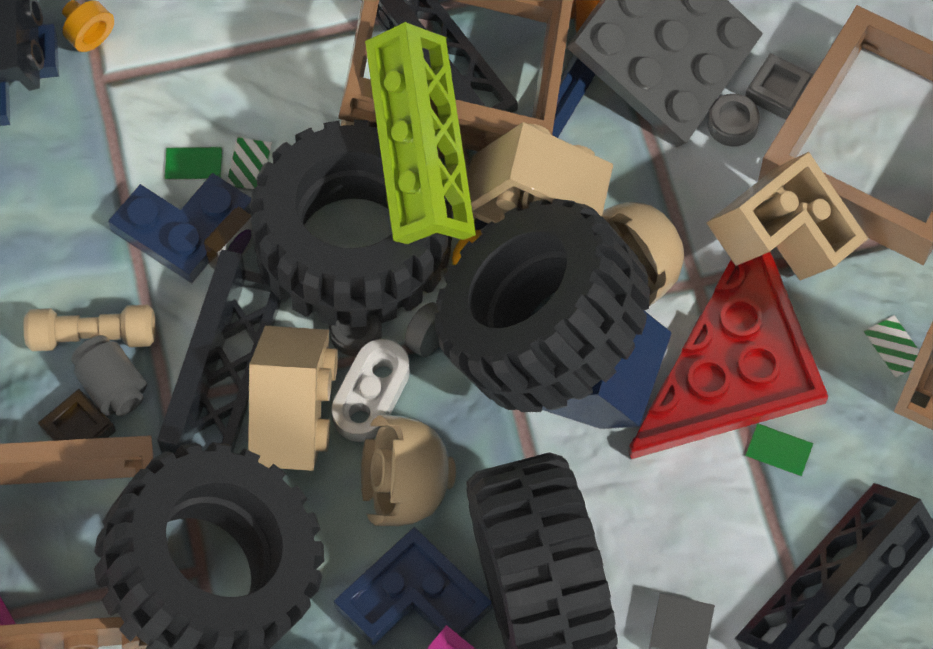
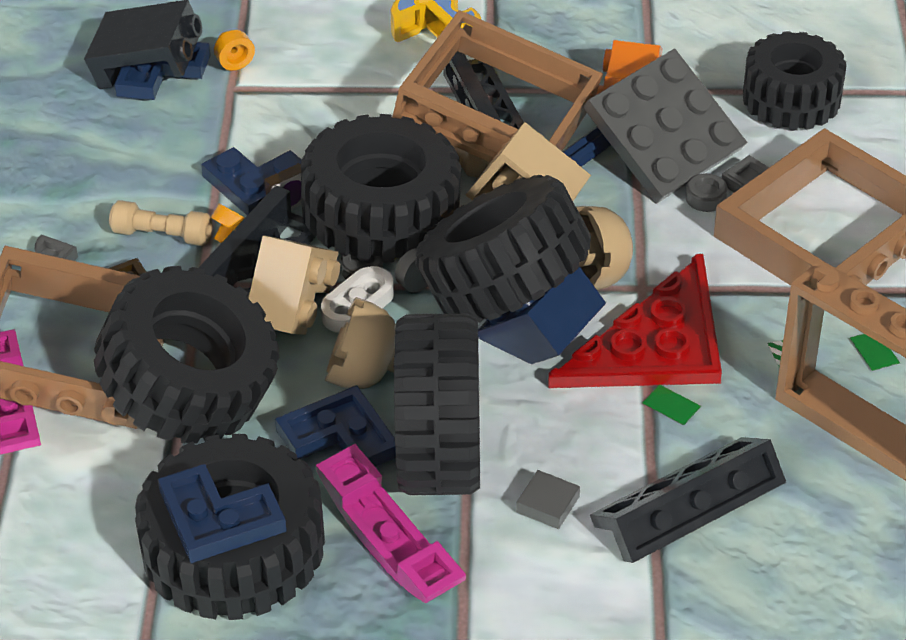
camera: 15 degrees right, 20 degrees down
dark grey brick [71,335,147,416] -> none
green sticker [165,147,222,179] -> none
lime fence [365,22,476,244] -> none
tan brick [706,152,868,281] -> none
none -> light orange tile [211,203,245,243]

